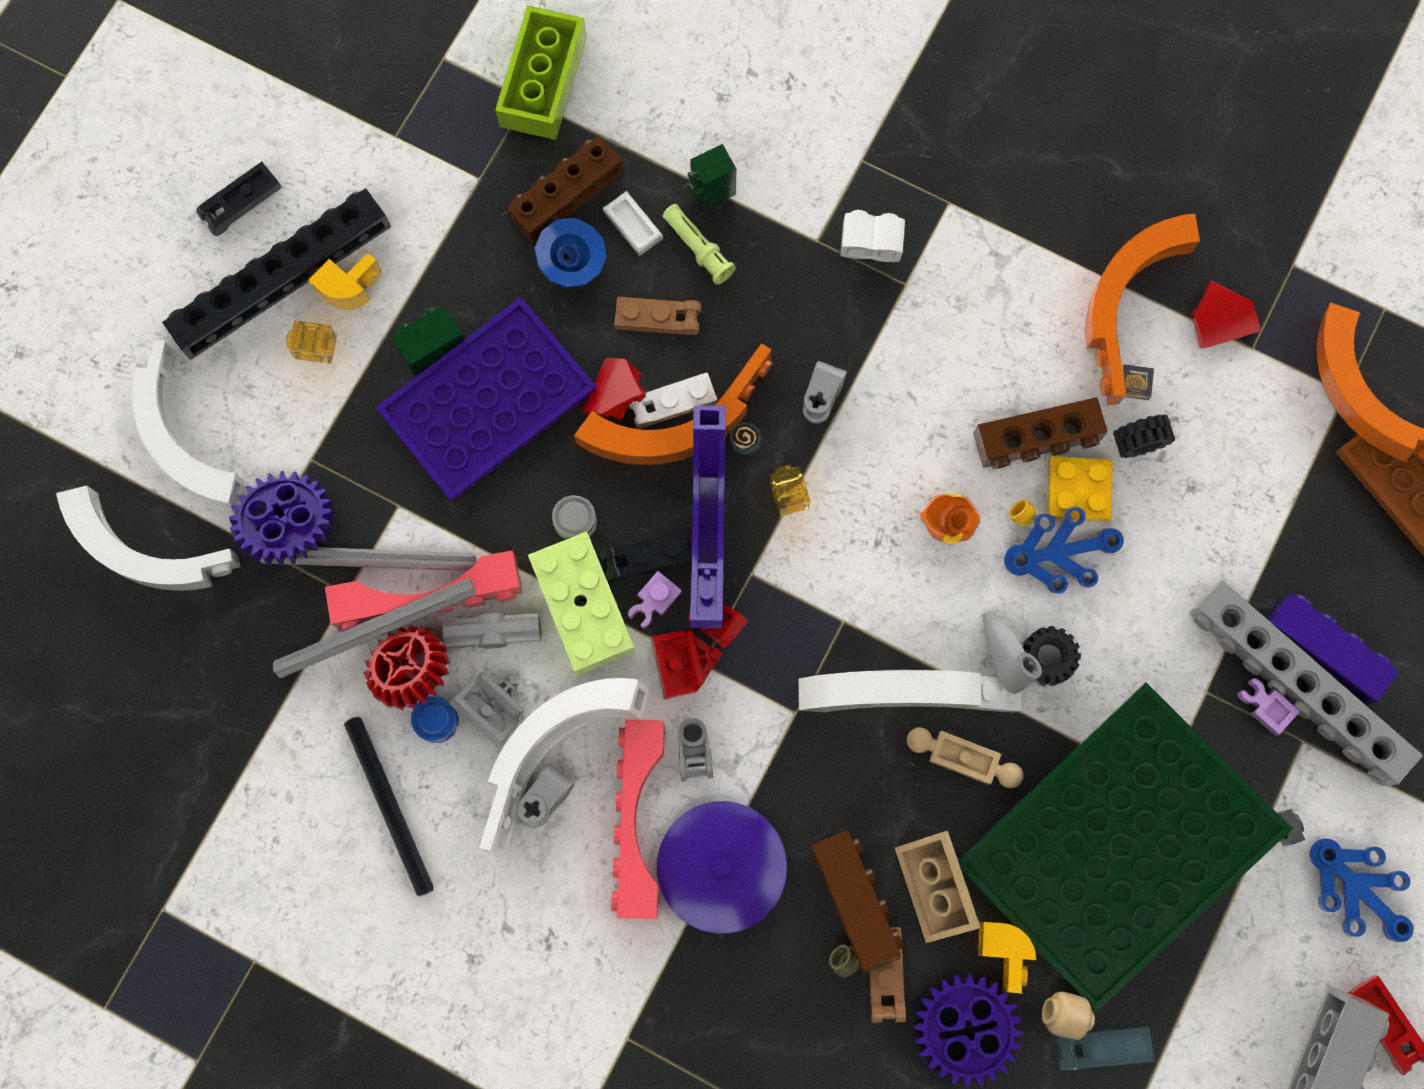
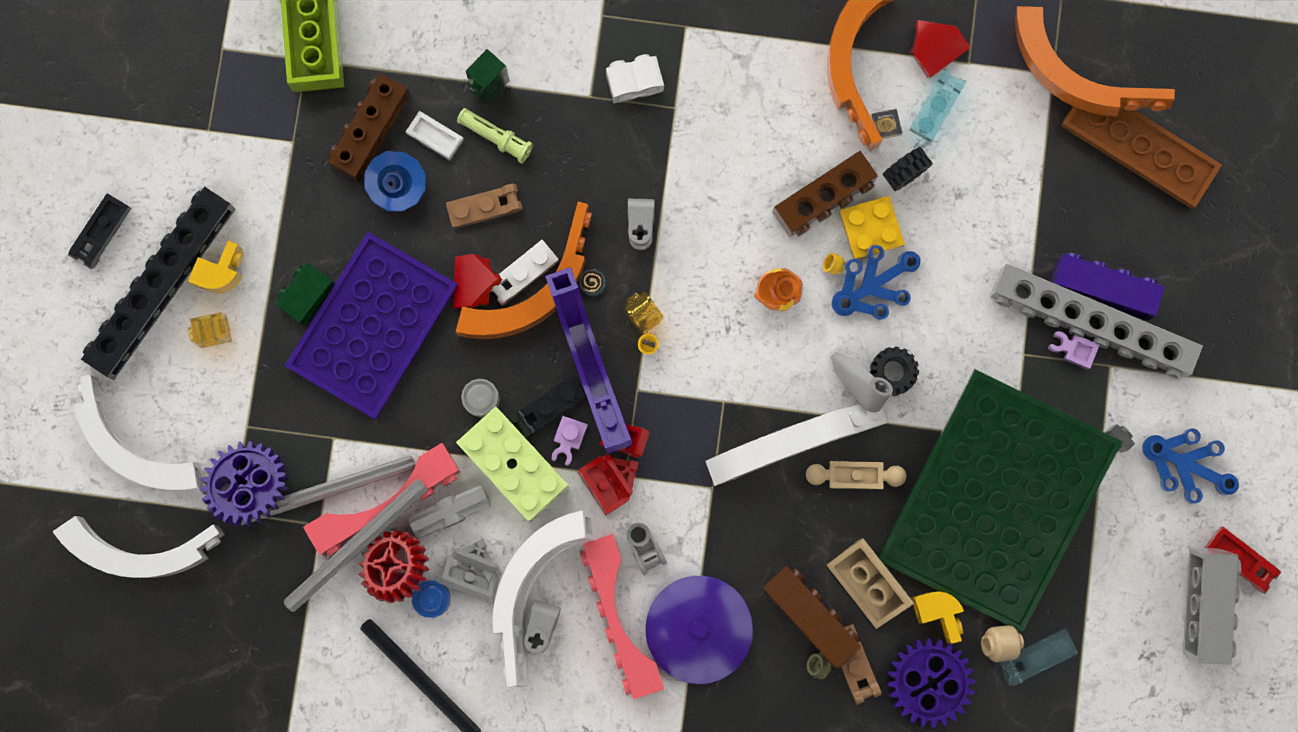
camera: 25 degrees left, 5 degrees up
none -> yellow hinge [638,333,659,355]
none -> clear light blue plate [909,69,967,142]

